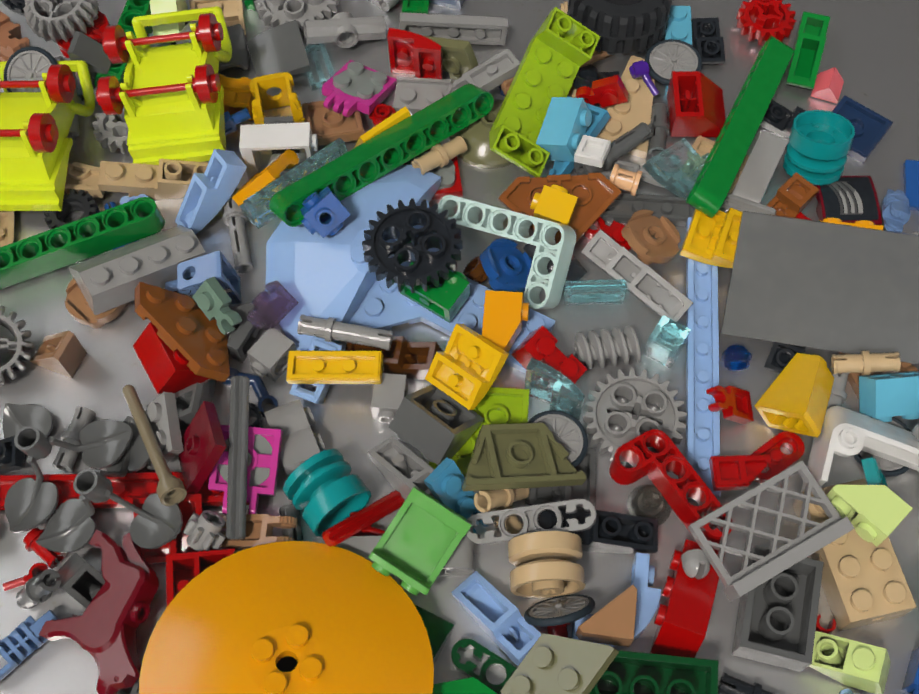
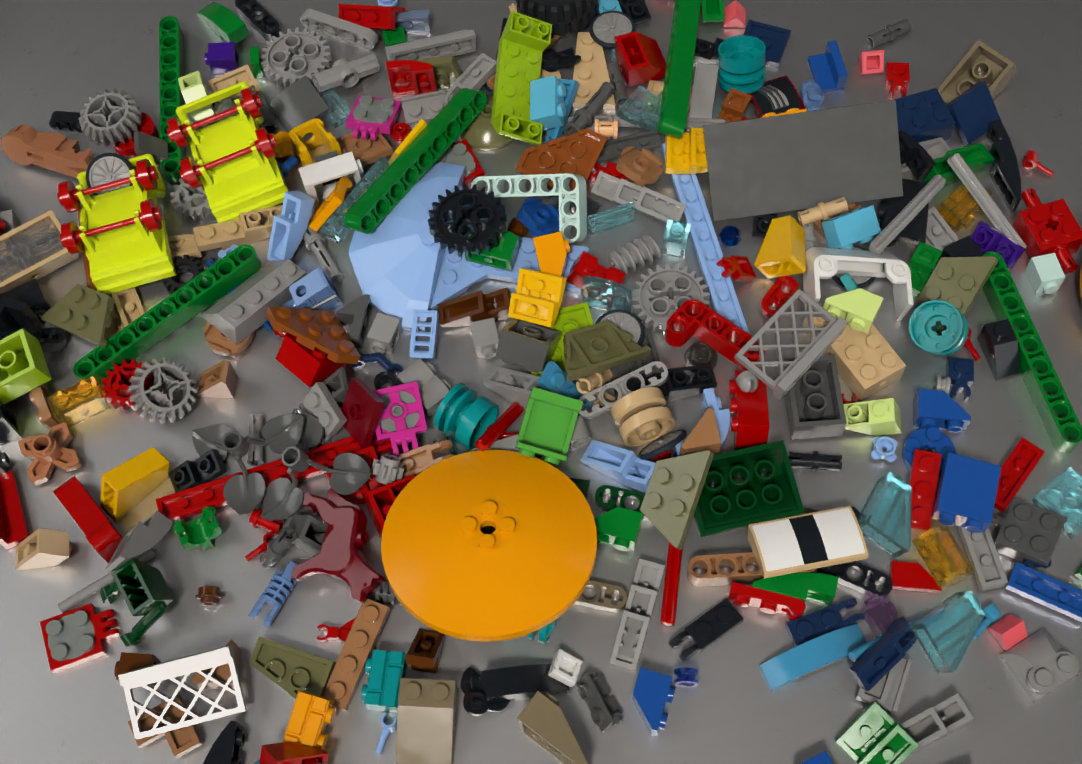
camera: 15 degrees left, 0 degrees up
dark tan piece [122,385,187,506] -> none
sand green plate [192,277,242,335] -> none
dark grey axle [226,376,250,540] -> none
clear purple brick [247,280,299,330] -> none
yellow tile [286,351,383,384] -> none
light grey pin [297,315,393,350] -> none
blue brick [300,186,351,238] -> none
tan pin [412,136,467,175] -> none
yellow brick [530,185,578,225] -> none
white tile [574,135,611,168] -> none
red plate [576,74,629,108] -> none
dark purple hand [629,60,659,97] -> none
red tile [709,454,772,491] -> none

